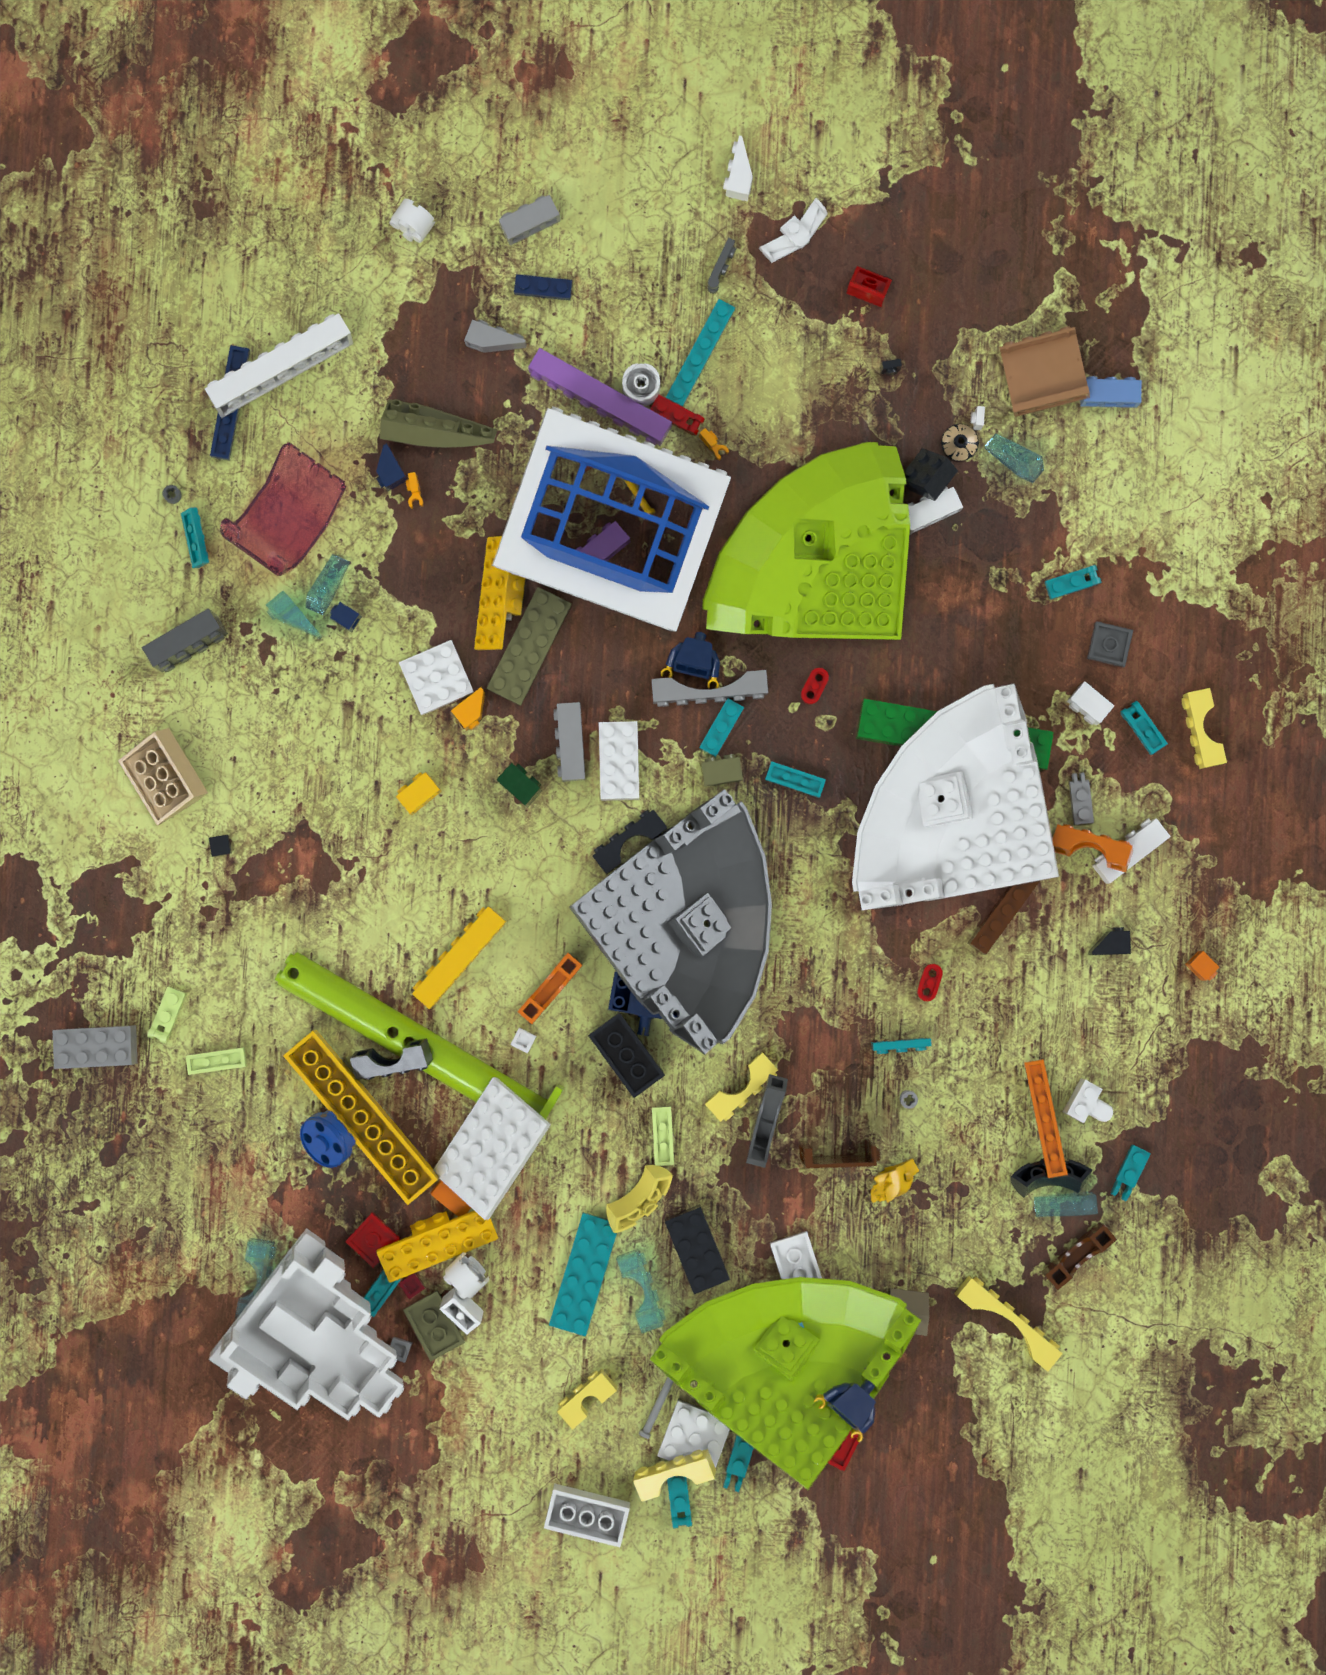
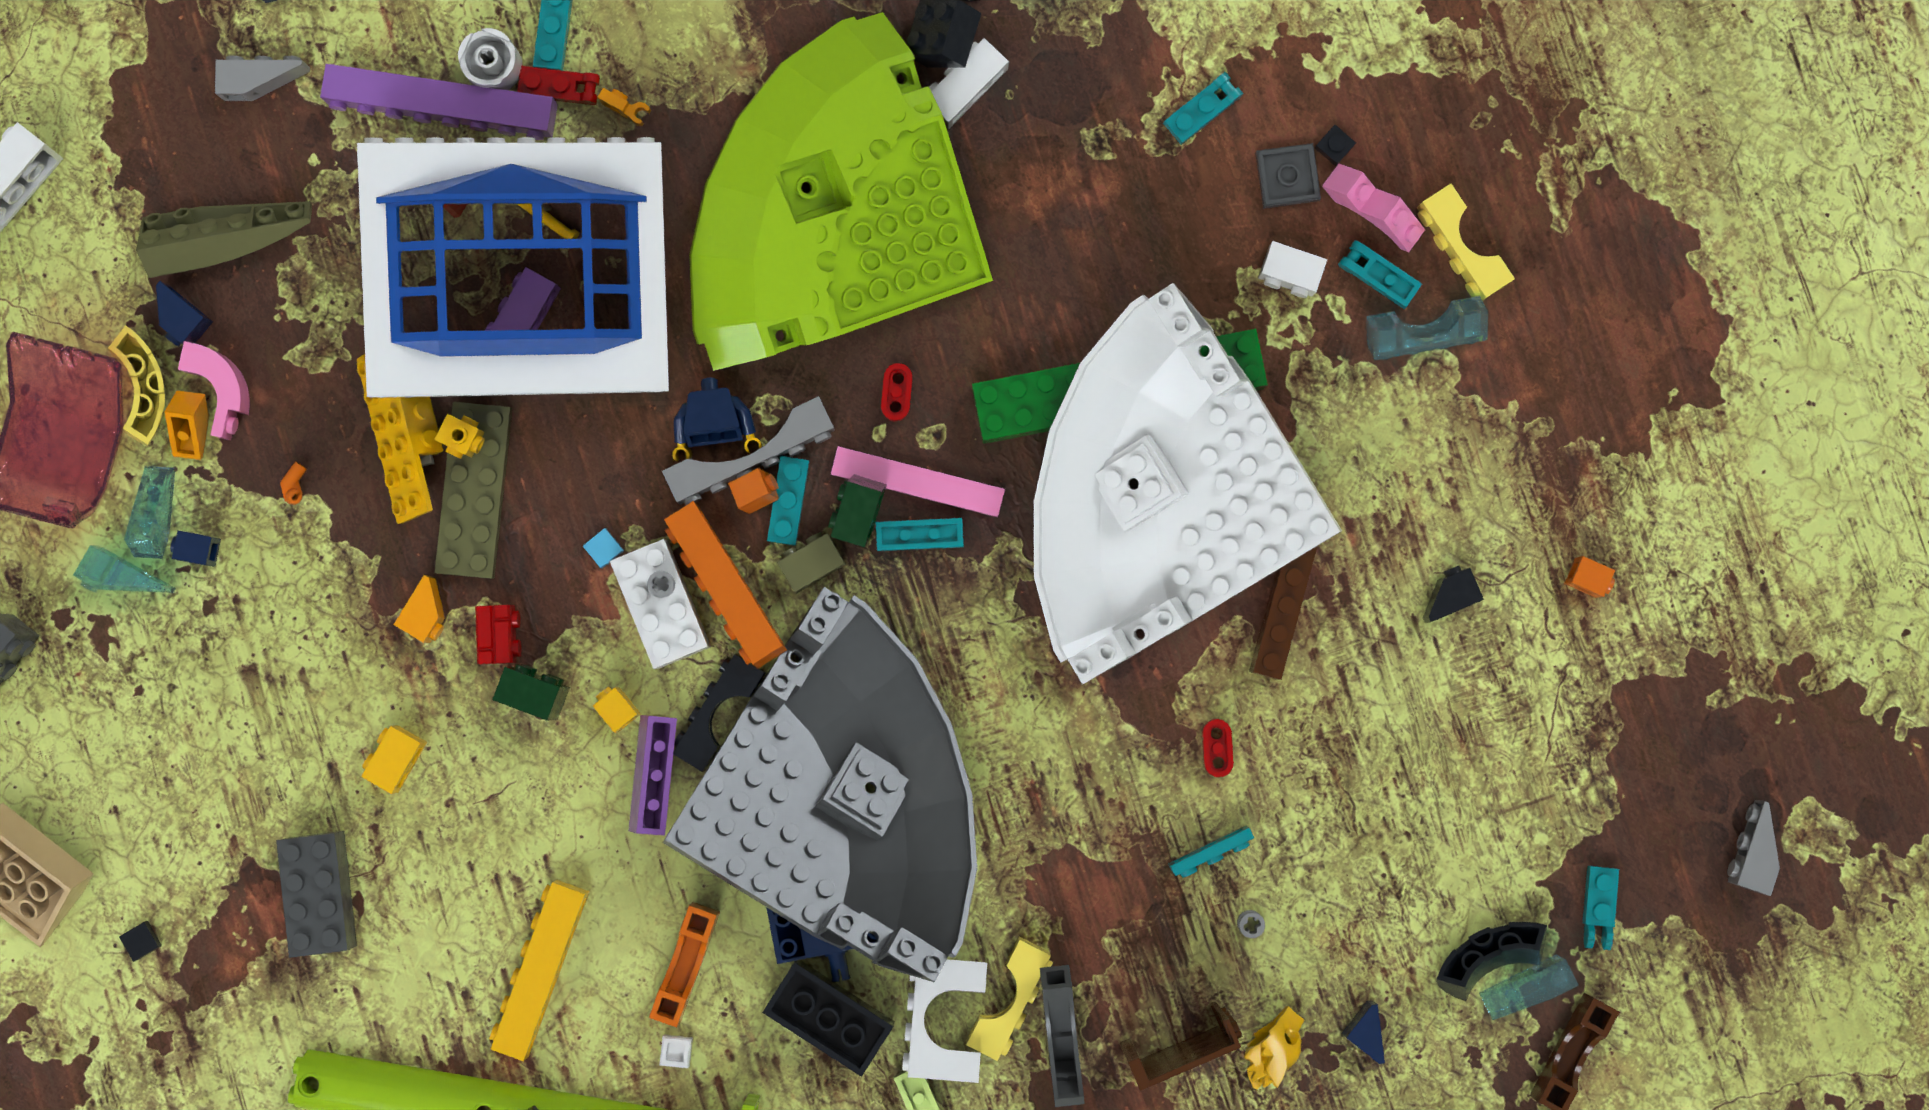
camera: 20 degrees left, 0 degrees up
white plate [399,640,474,715] -> none
light orange plate [406,472,424,509] -> none
light grey brick [554,702,586,782] -> none
orange plate [1024,1059,1068,1178] -> none
orange arch [1052,824,1133,873] -> none
white brick [1063,1078,1113,1123] -> none
light grey hinge [1069,772,1094,825] -> none
white brick [1092,818,1171,884] -> none
none -> light yellow brick [108,325,165,446]
none -> light orange slope [164,390,209,460]
none -> bright pink arch [178,341,250,440]
none -> dark grey brick [276,831,357,958]
none -> orange arm [280,461,307,505]
none -> yellow brick [434,414,485,459]
none -> red brick [475,605,522,665]
none -> medium azure tile [583,528,624,569]
none -> yellow brick [593,687,641,733]
none -> medium lavender brick [628,715,677,836]
none -> light grey bush [647,571,675,598]
none -> orange brick [664,501,787,668]
none -> orange brick [728,468,779,514]
none -> dark green brick [828,474,887,547]
none -> bright pink tile [831,446,1005,518]
none -> white arch [902,959,987,1083]
none -> black plate [1315,125,1356,166]
none -> bright pink arch [1322,163,1425,252]
none -> dark blue slope [1342,1000,1385,1064]
none -> clear light blue arch [1366,296,1488,361]
none -> light grey slope [1727,800,1780,896]

